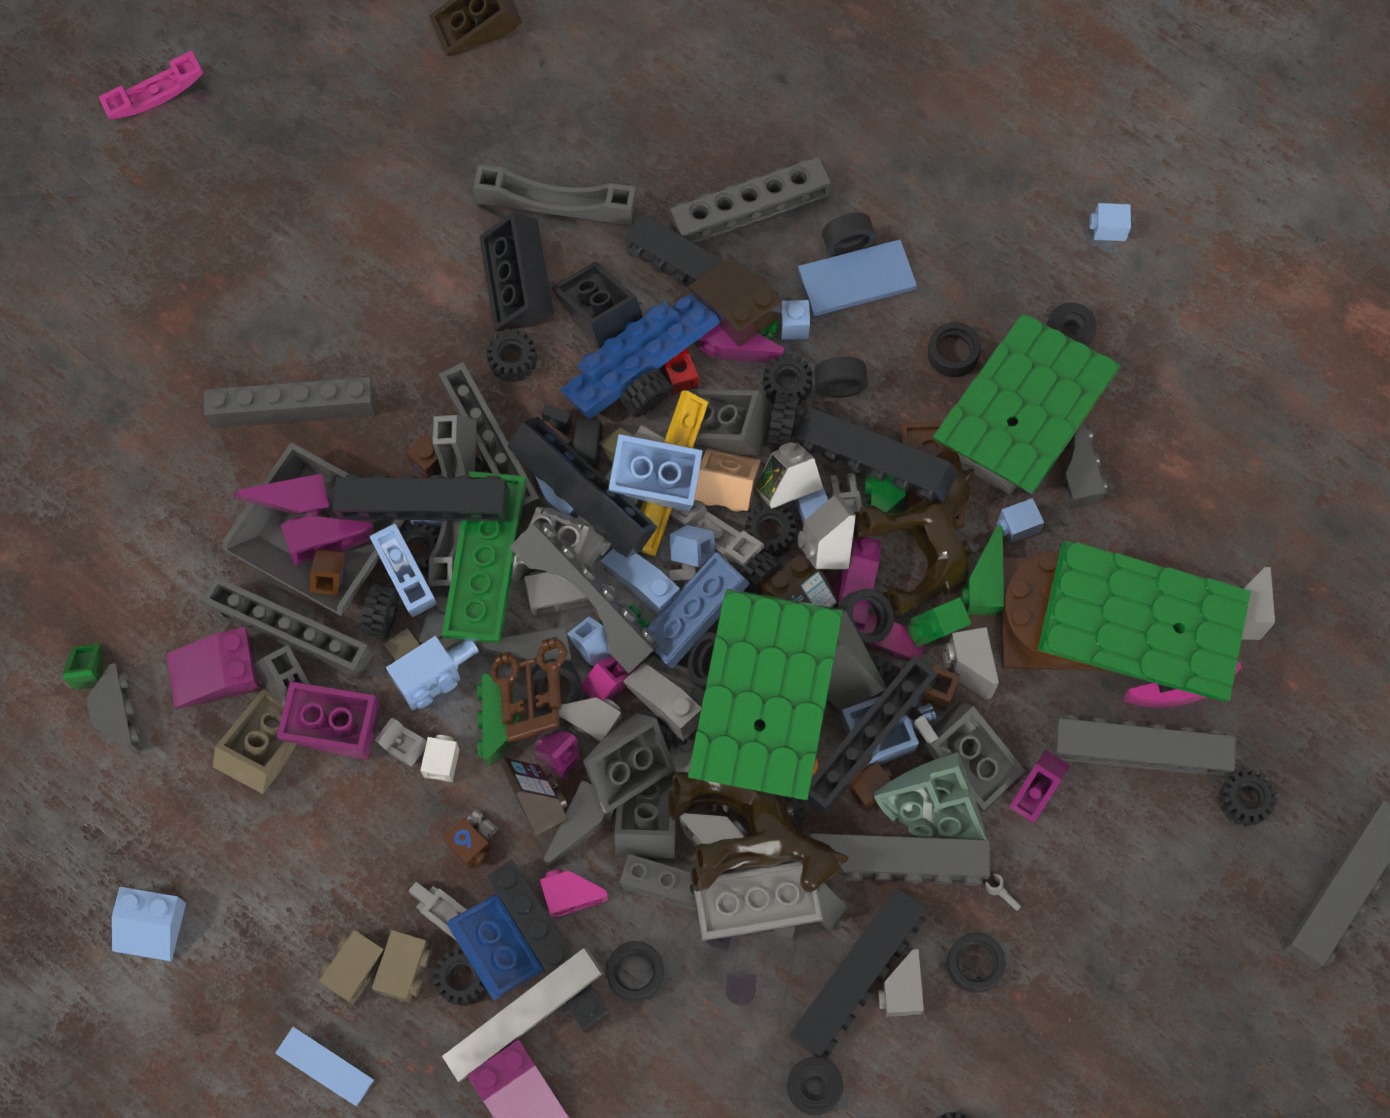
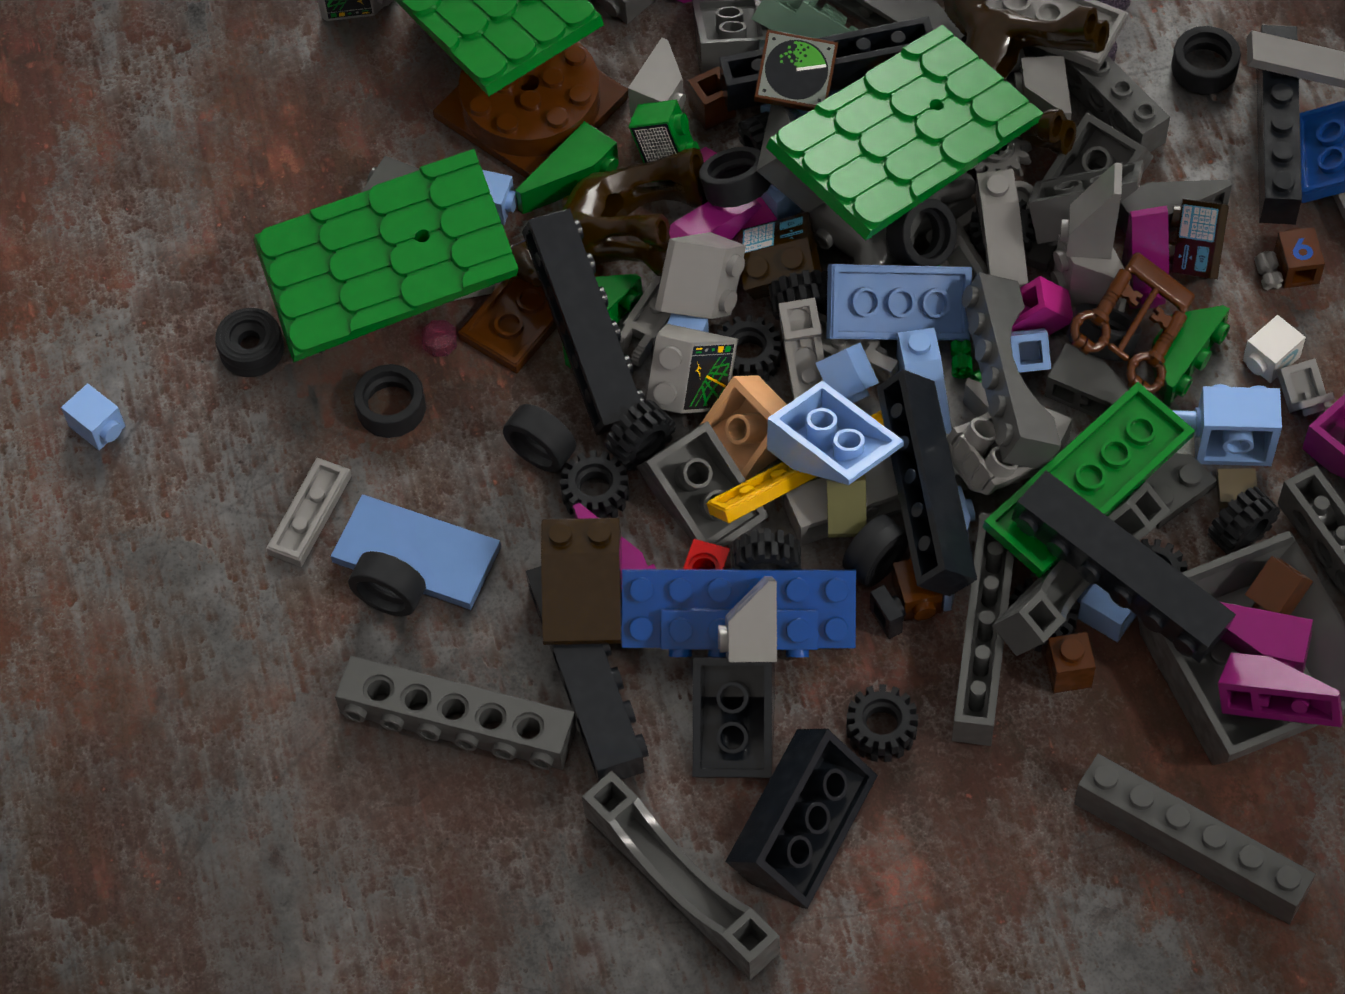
camera: 140 degrees left, 10 degrees down
light blue slope [369,524,438,618] -> none
dark pink slope [540,869,609,919] -> none
light blue brick [781,300,810,340] -> none
none -> light grey tile [266,457,352,567]
none -> light grey slope [718,576,777,662]
none -> tile [754,30,838,111]
none -> light grey slope [1060,163,1122,259]

